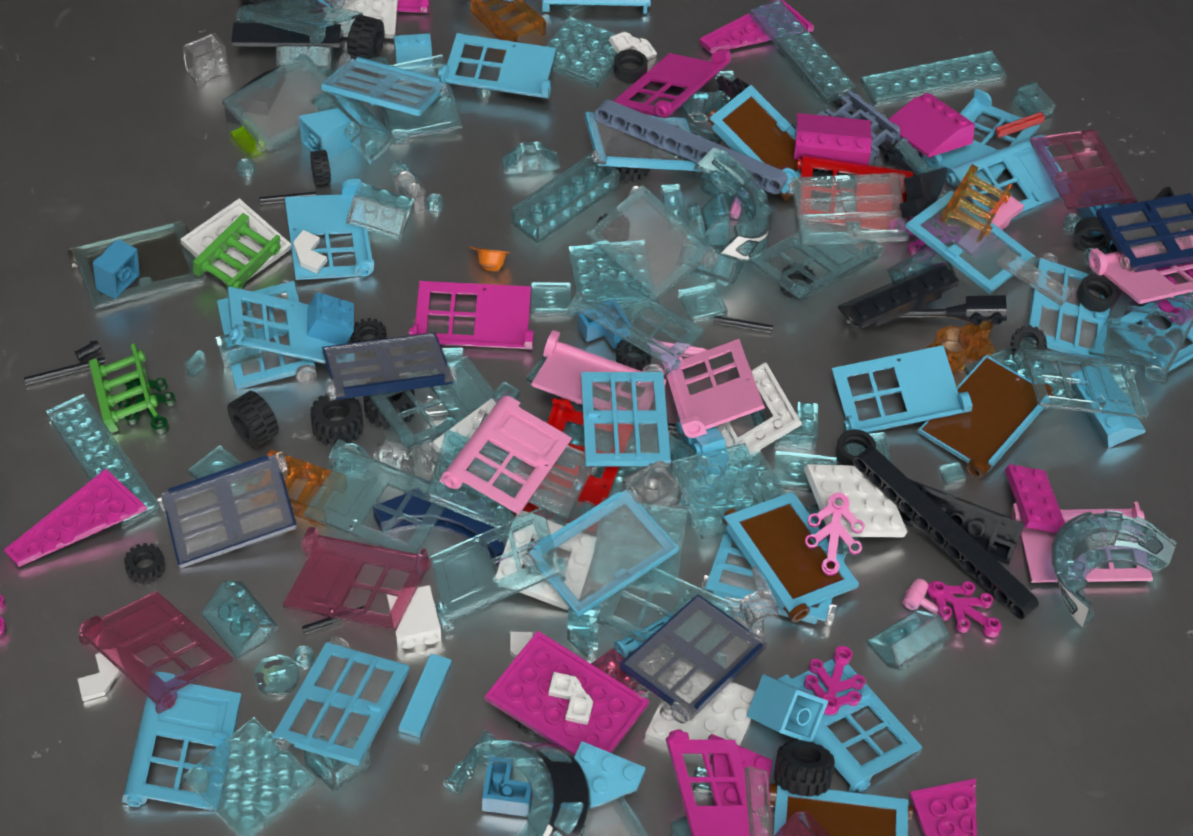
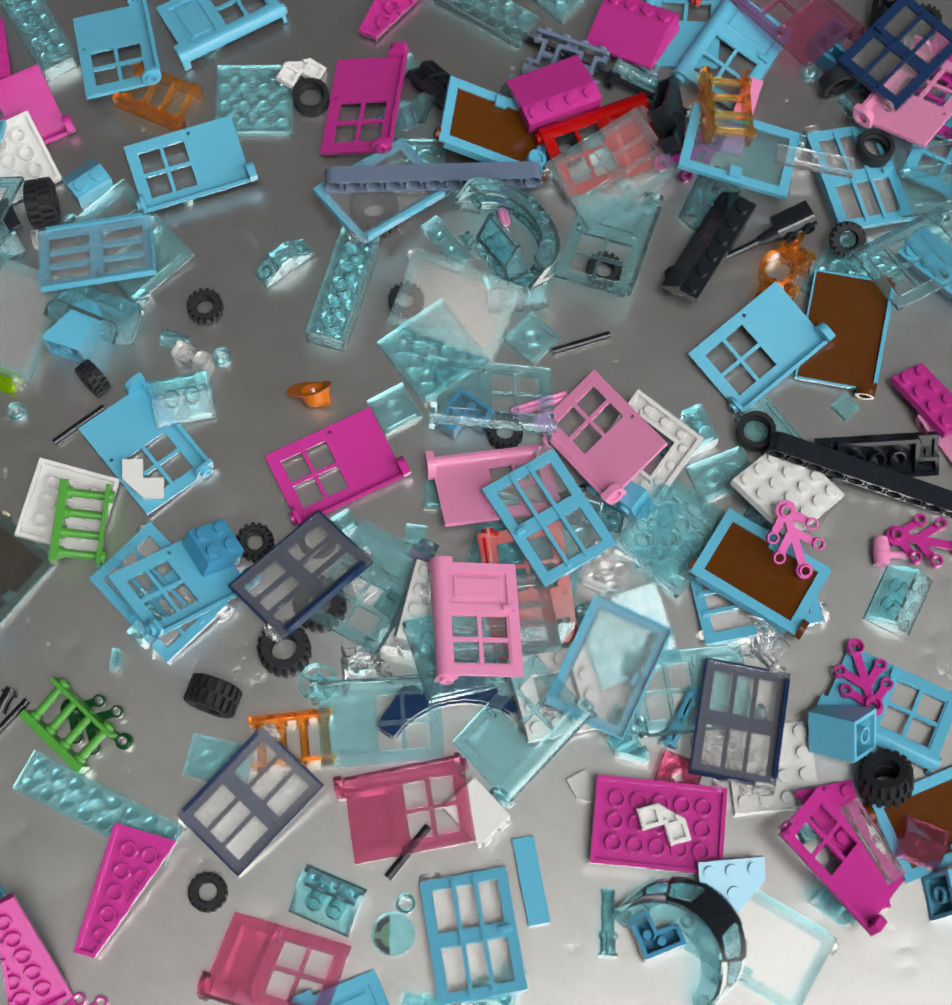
camera: 25 degrees left, 20 degrees up
none -> black tyre [186,288,224,327]

